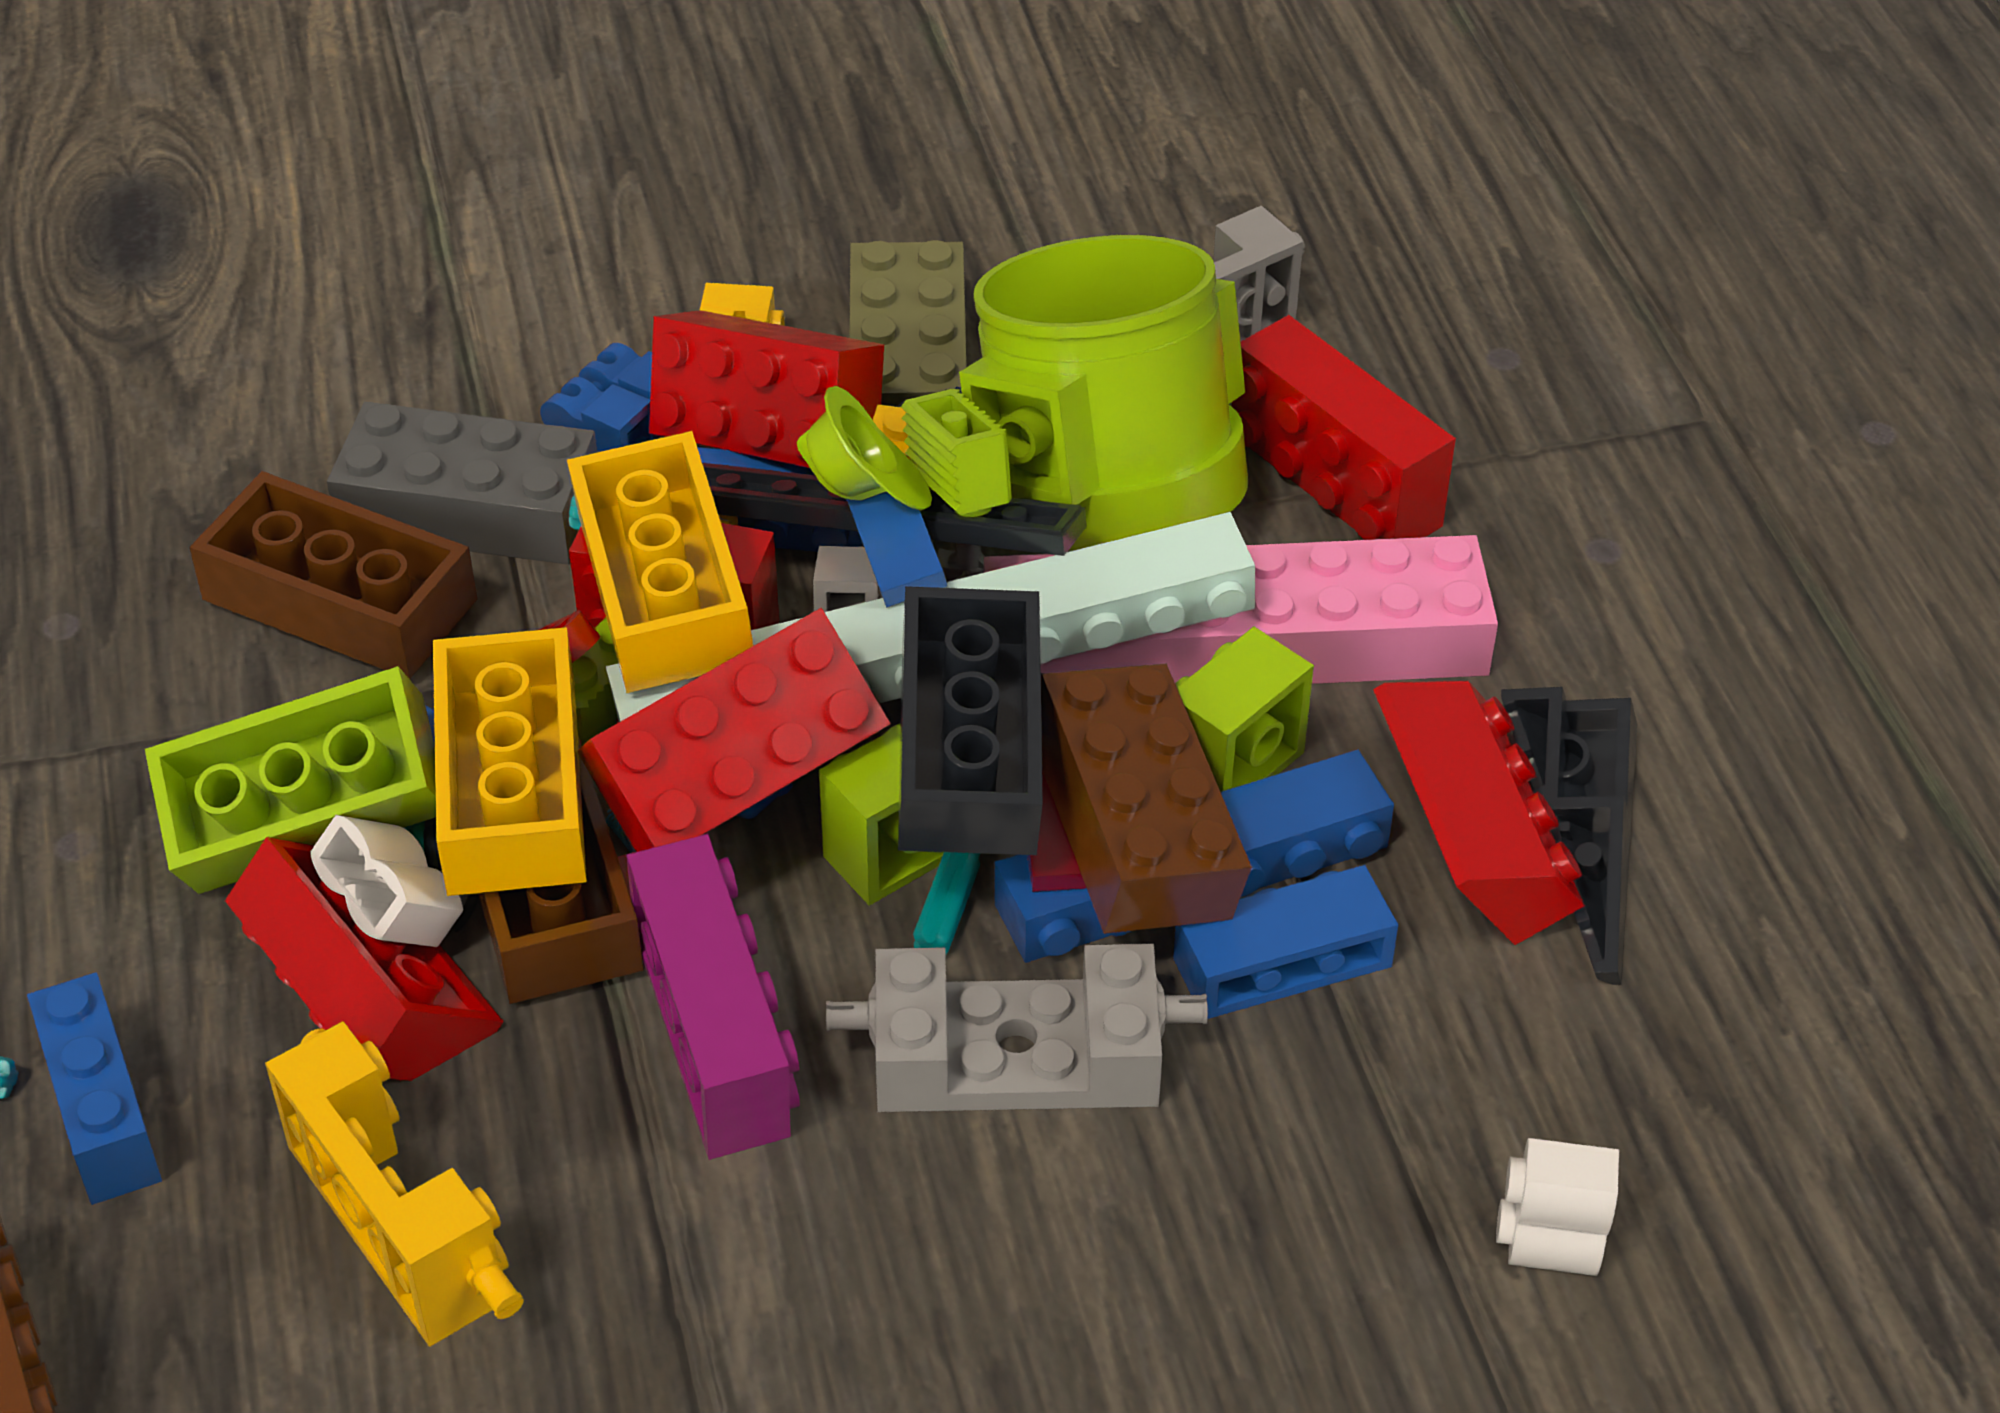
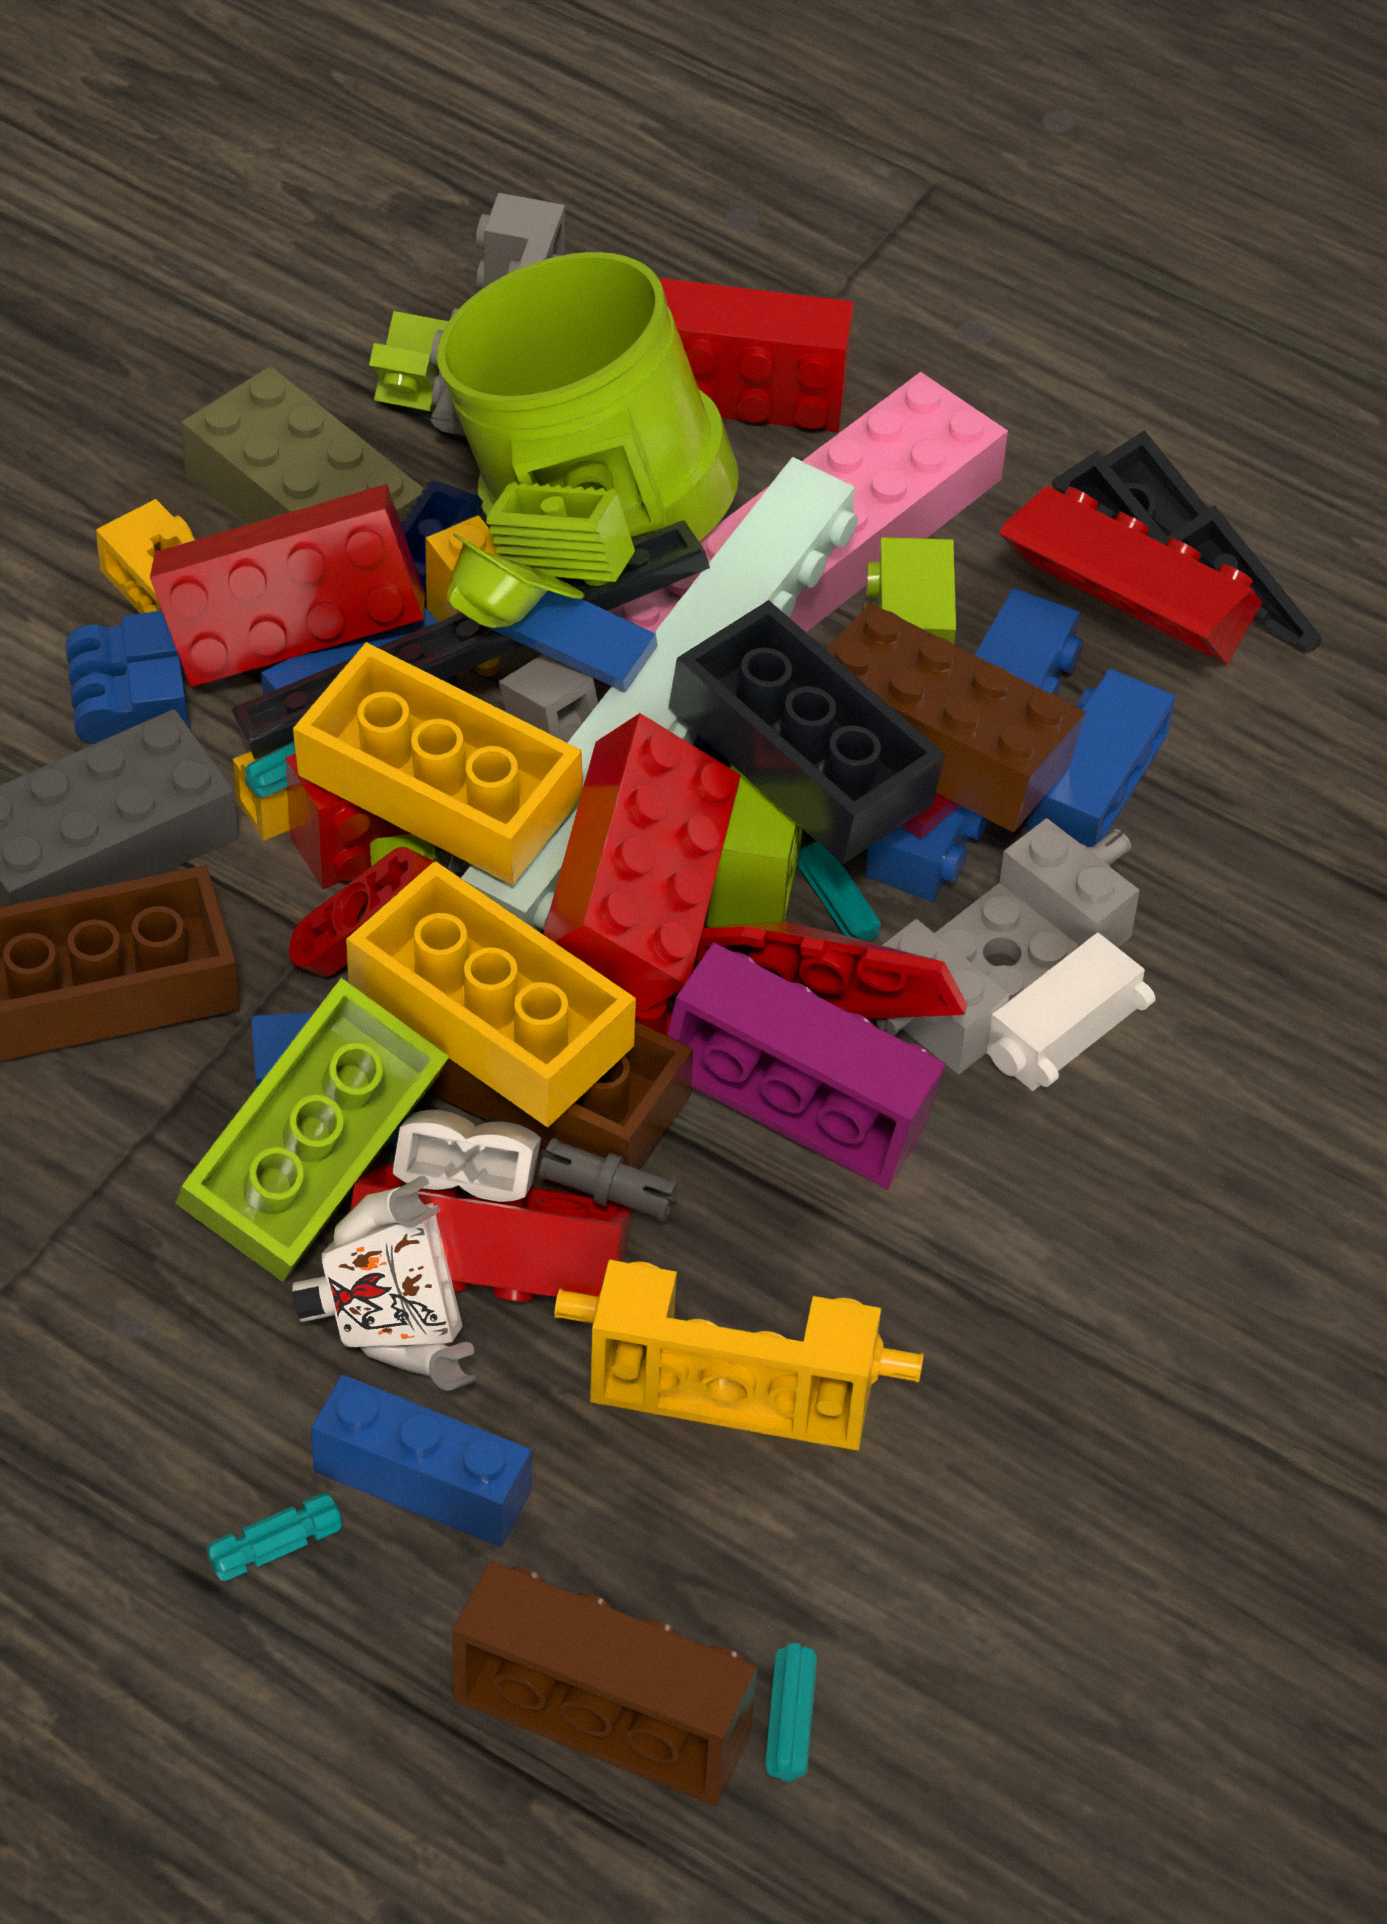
camera: 45 degrees left, 5 degrees up
none -> white torso [292,1176,476,1391]
none -> dark grey pin [539,1138,679,1222]
none -> red wedge [695,921,968,1019]
none -> white brick [986,932,1155,1091]

